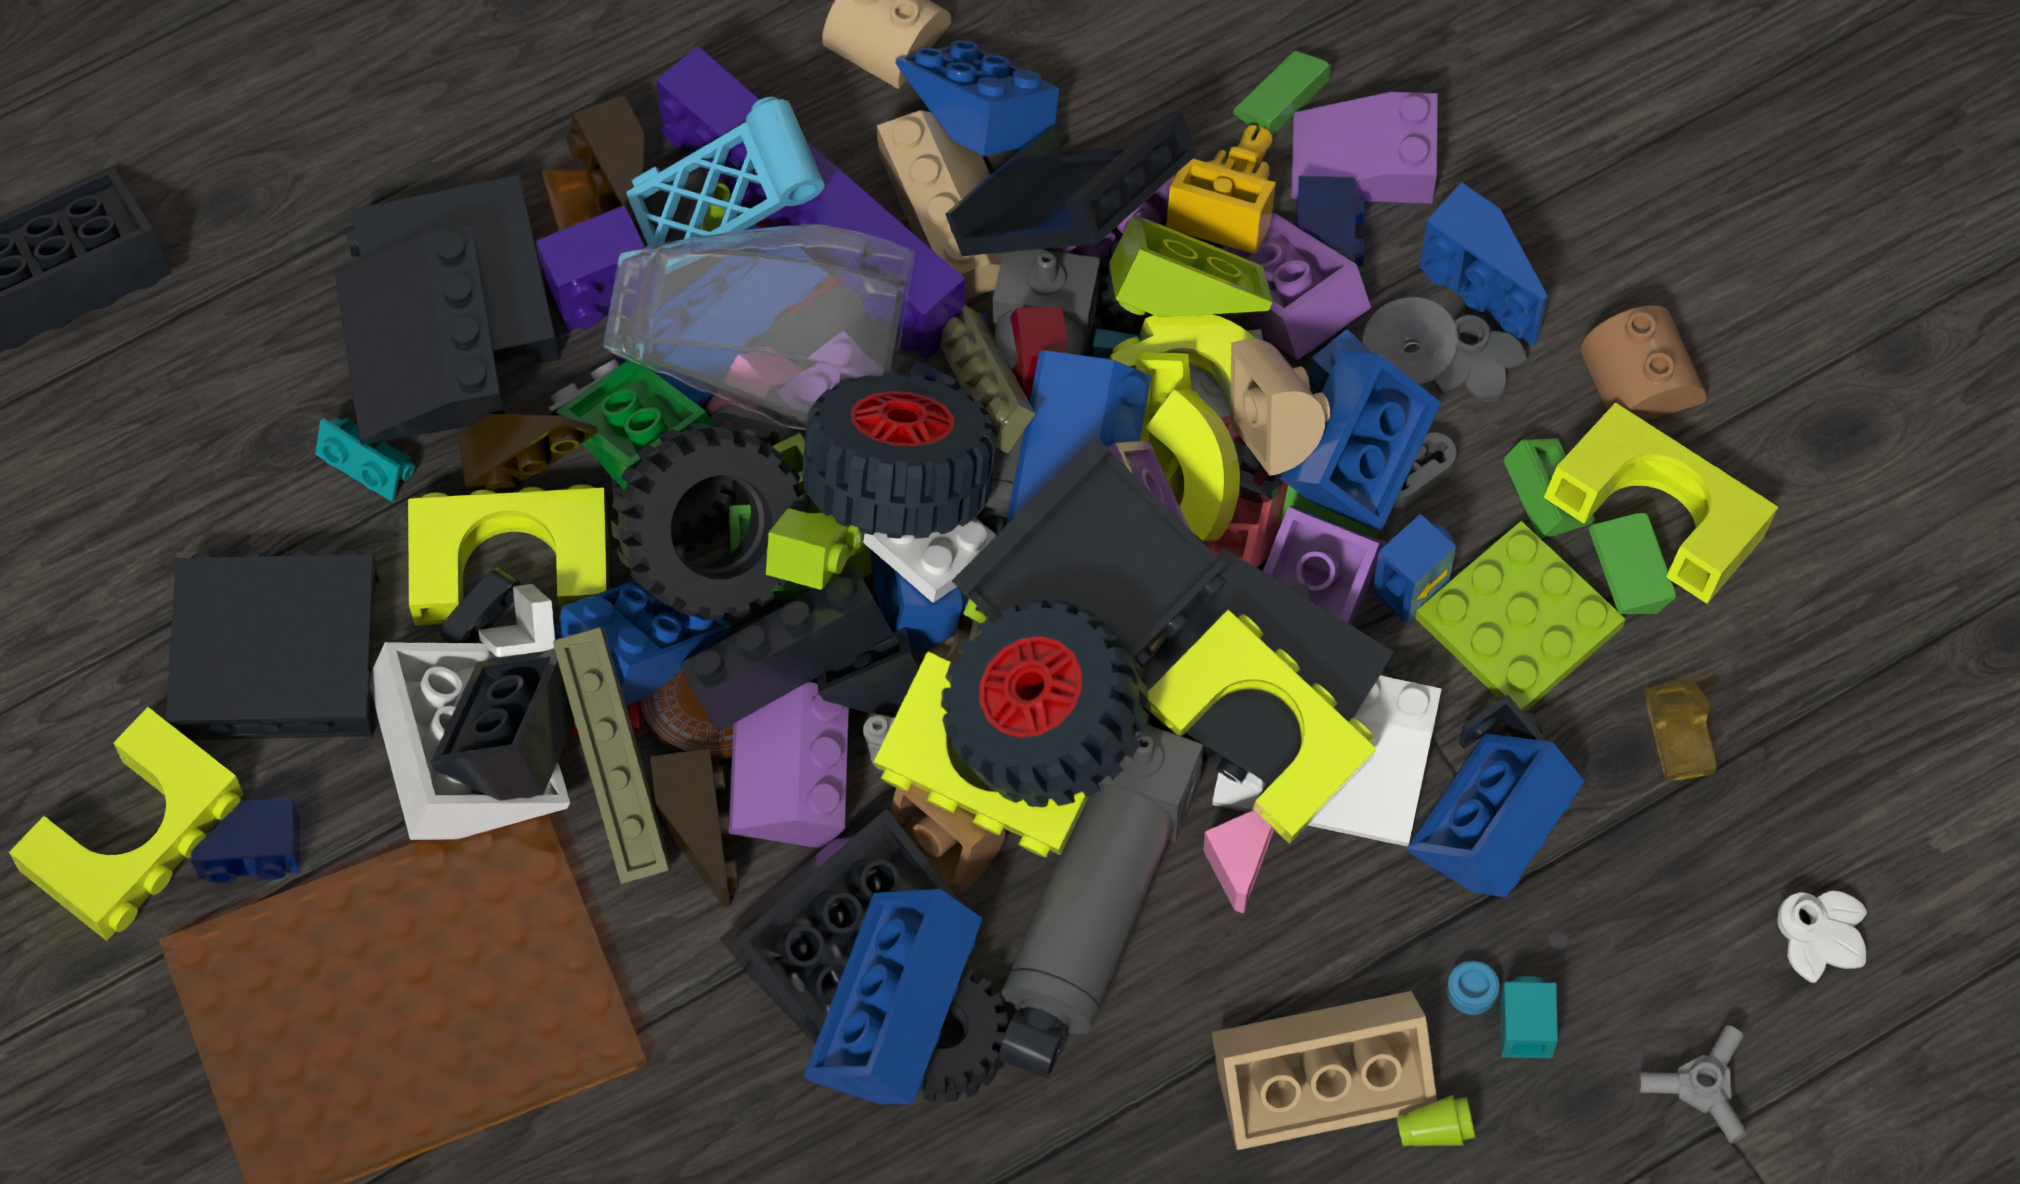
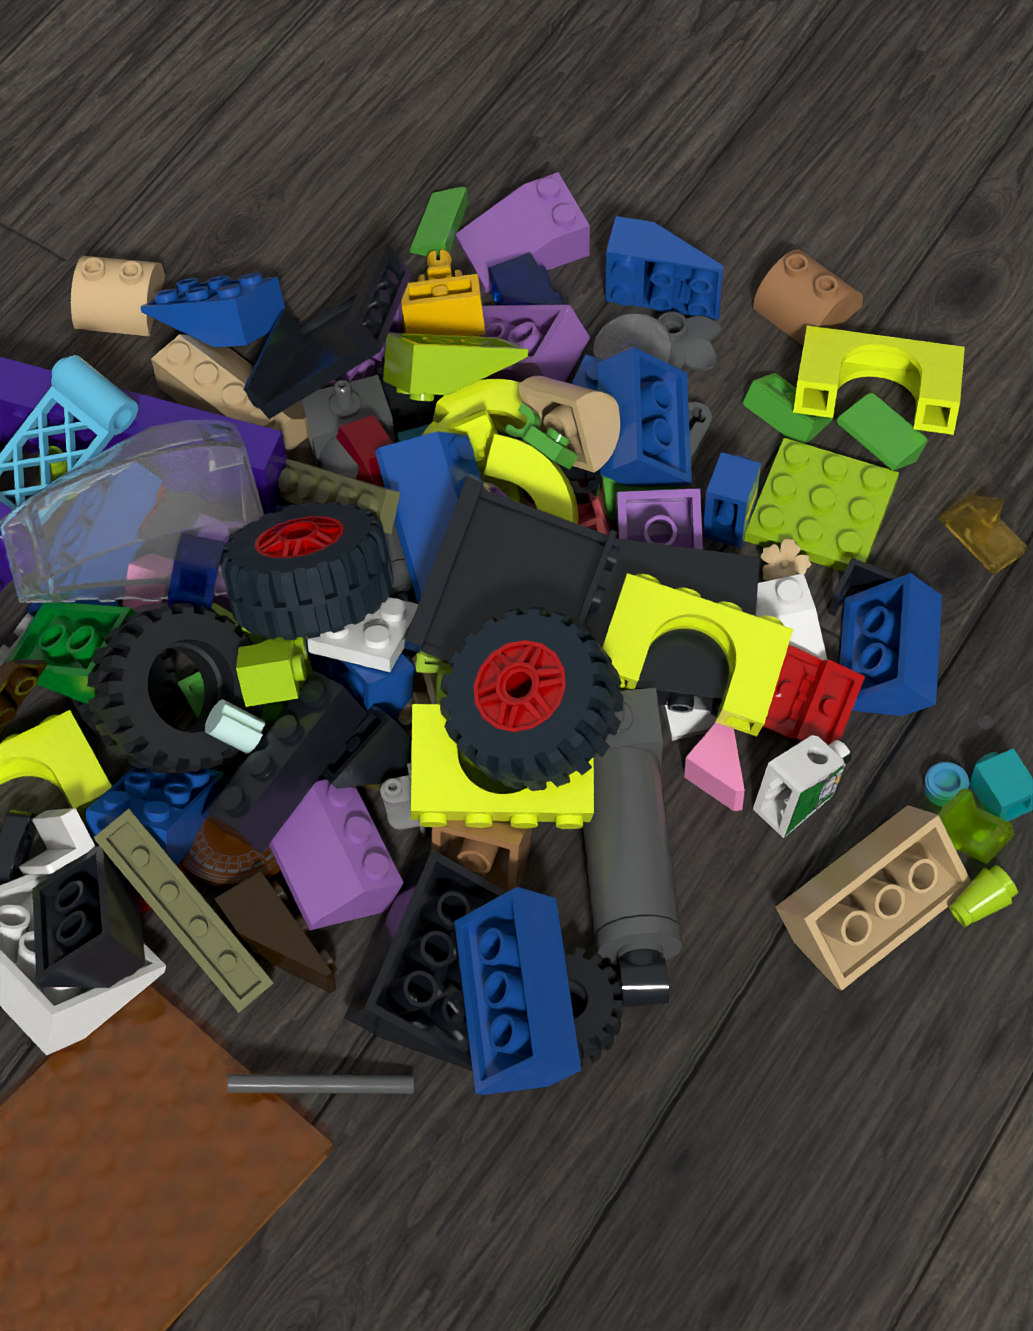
camera: 25 degrees left, 5 degrees down
none -> clear blue slope [168,533,225,609]
none -> light aqua piece [205,699,265,754]
none -> dark grey bar [227,1074,414,1094]
none -> bright green plate [504,403,579,470]
none -> white torso [753,735,851,838]
none -> tan plant [760,539,811,581]
none -> red slope [762,645,865,745]
none -> clear neon green bracket [938,788,1015,864]

